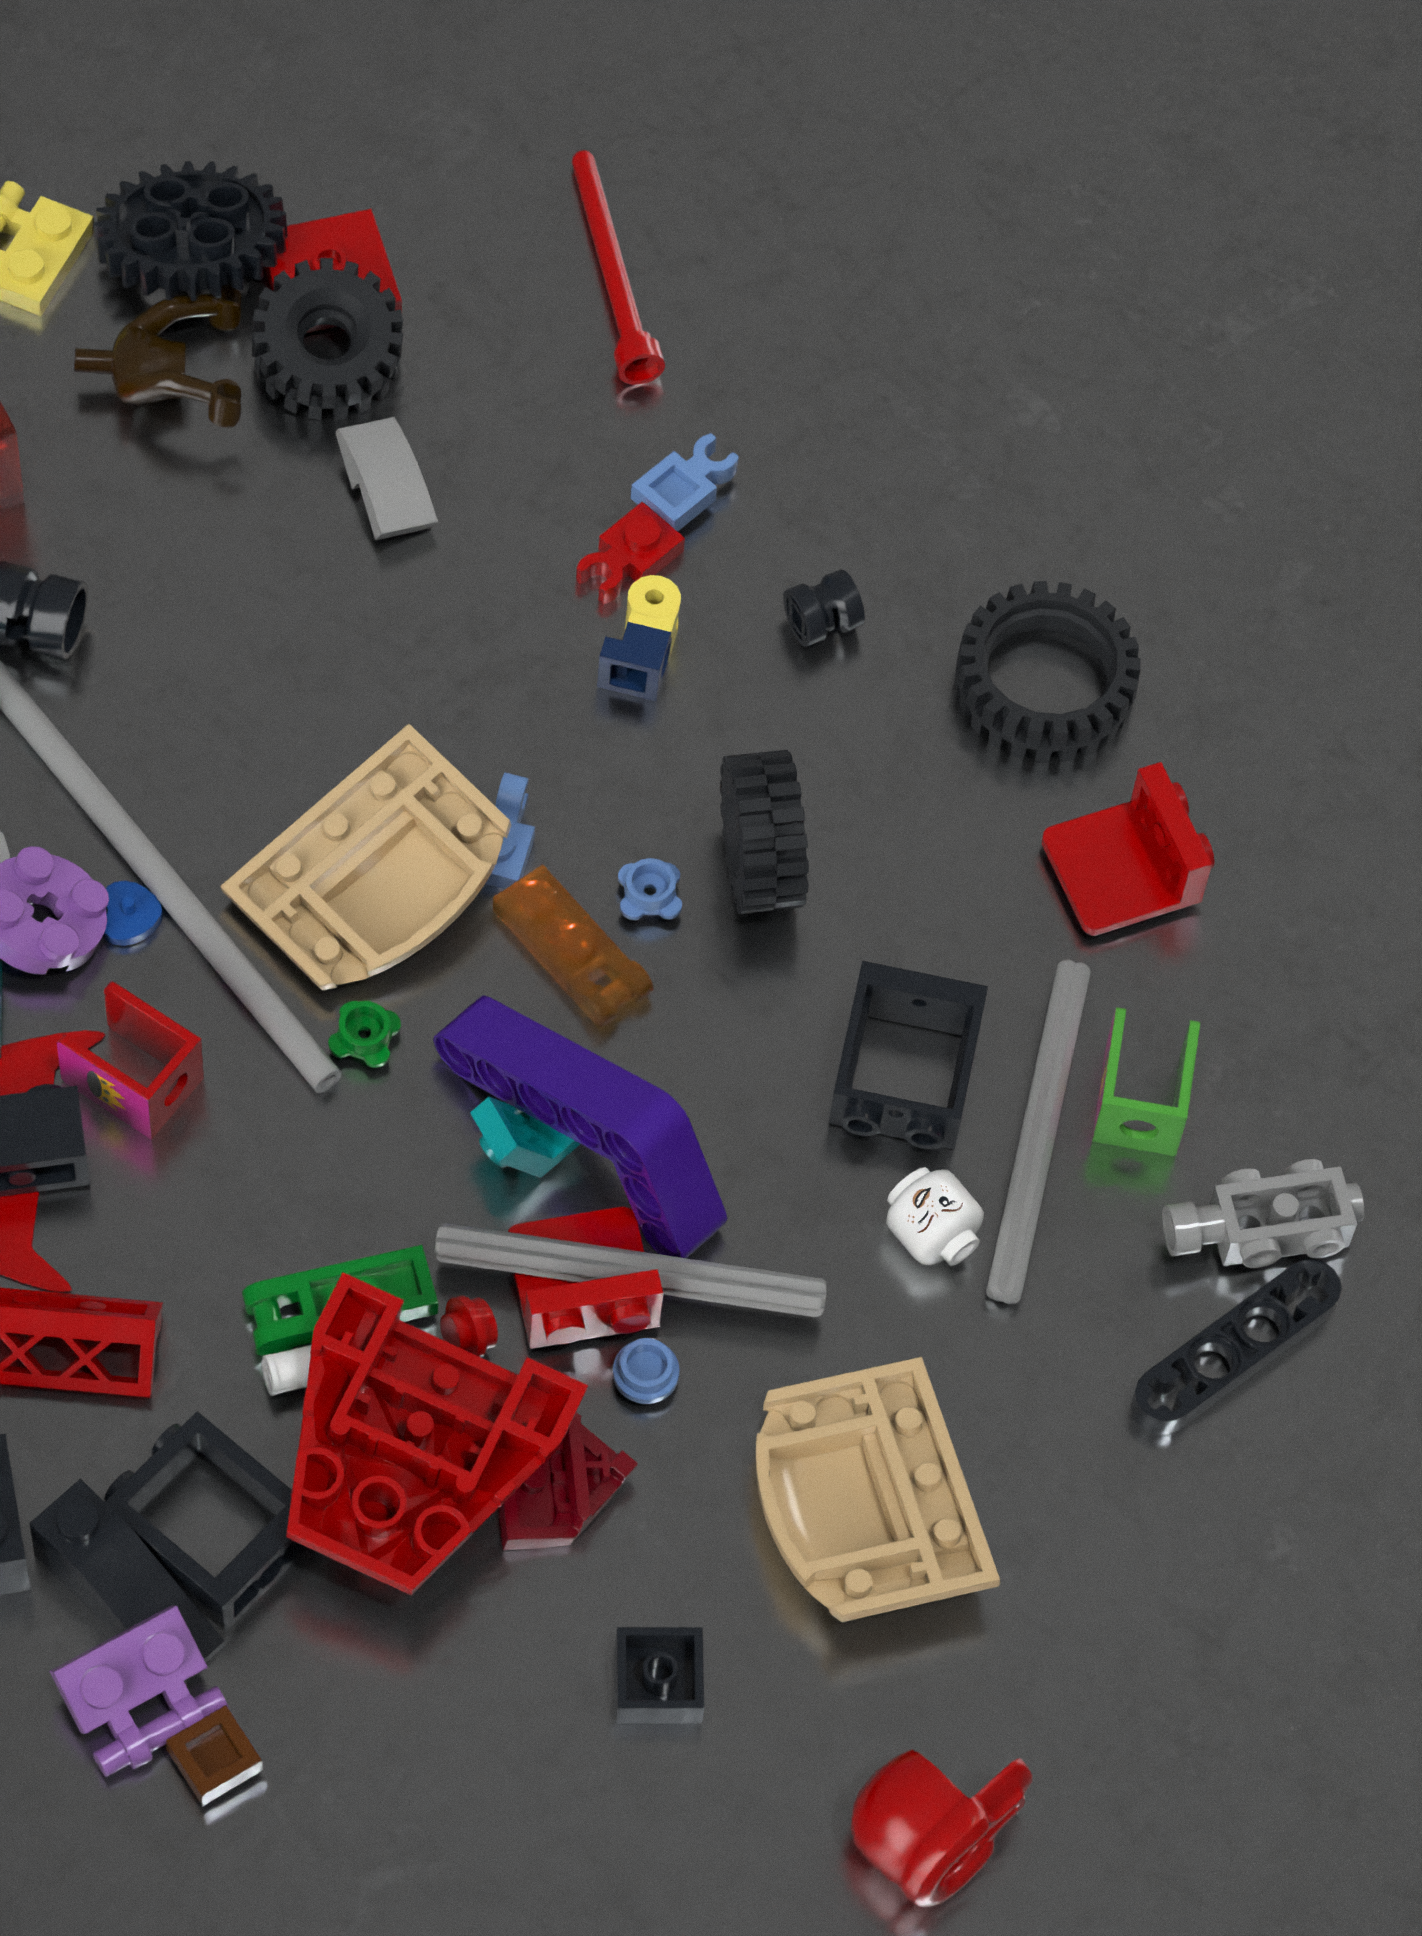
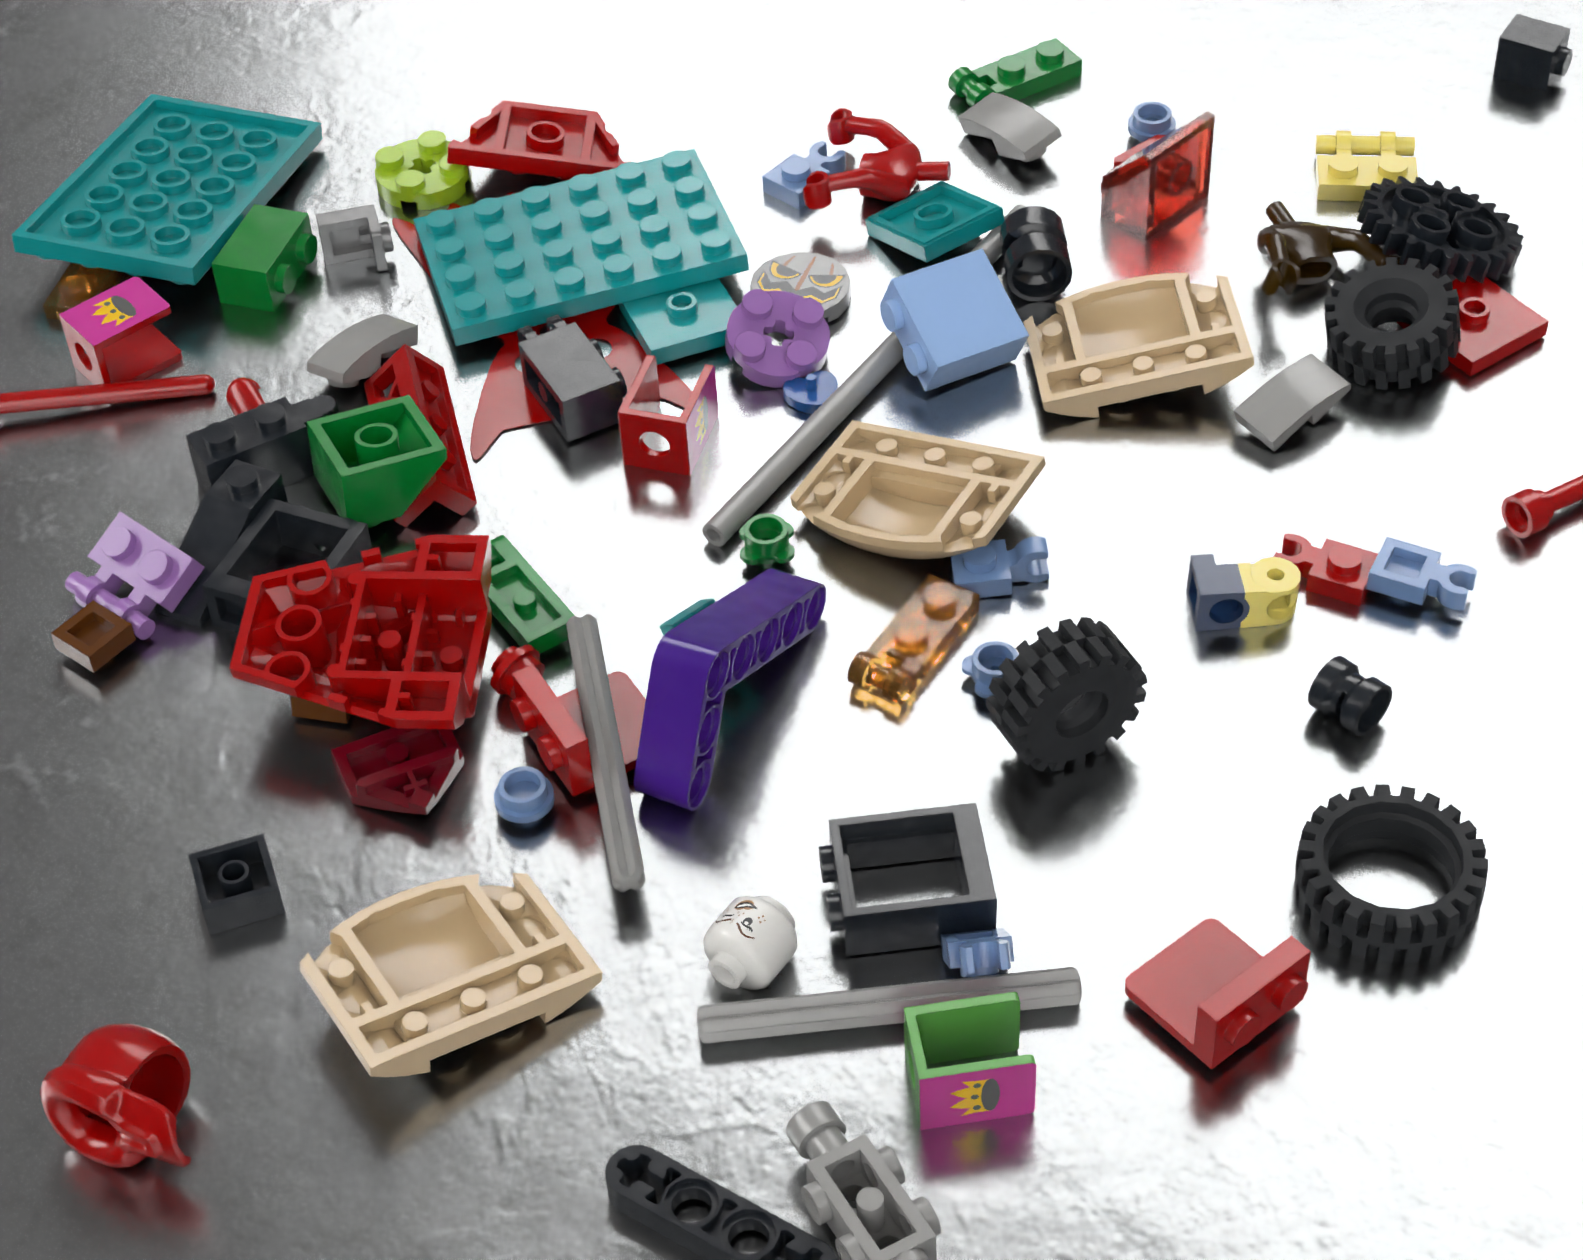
camera: 80 degrees right, 15 degrees down
none -> green slope [307,395,448,528]
none -> light blue brick [880,248,1029,392]
none -> medium blue plate [940,928,1014,977]
none -> tan slope [1023,273,1255,418]

